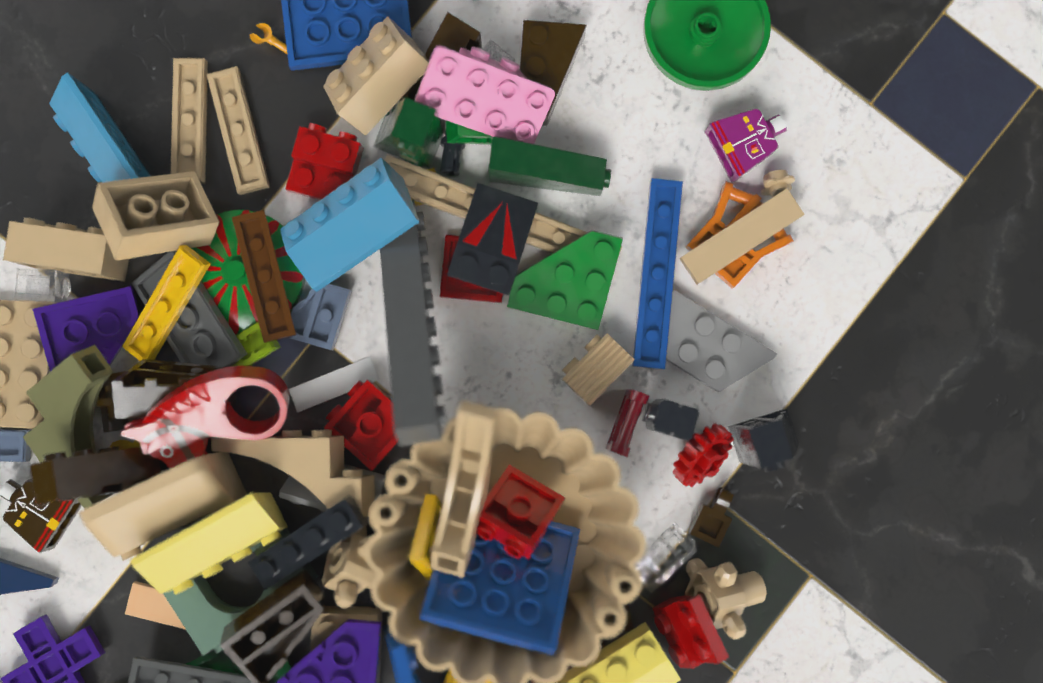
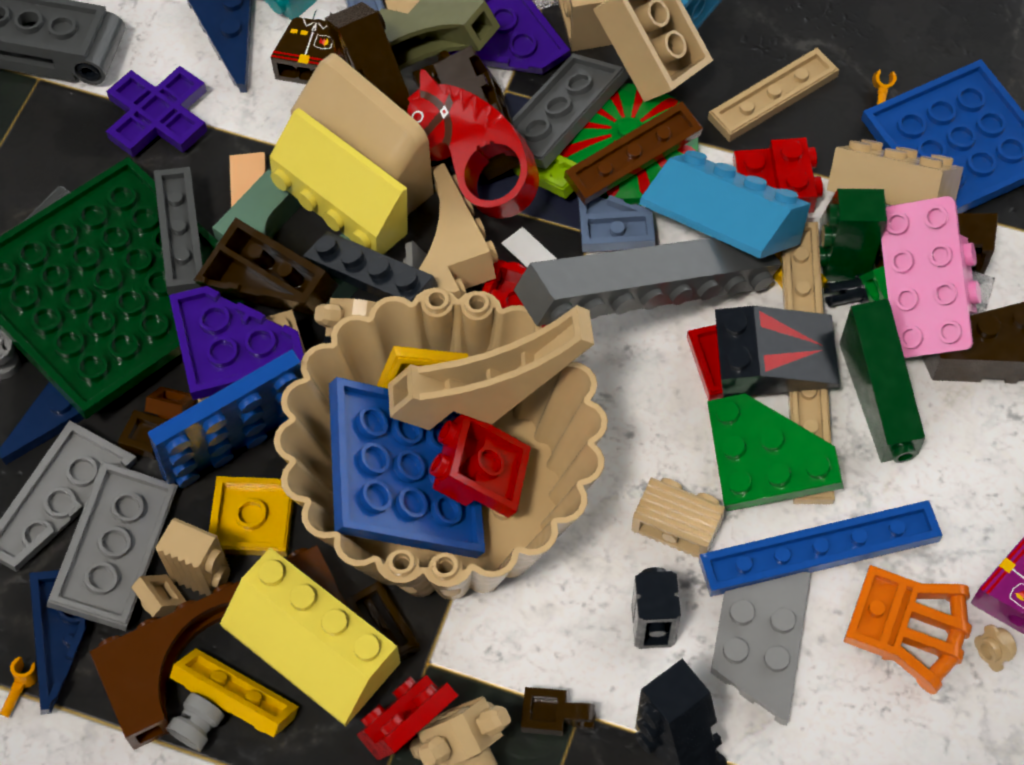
camera: 75 degrees right, 25 degrees down
yellow tile [122,245,211,361] -> none
tan tile [171,58,208,183] -> none
dark red plate [605,389,650,457] -> none
clear slope [634,522,697,593] -> none
red gear [672,423,734,487] -> none
tan tile [679,188,805,285] -> none

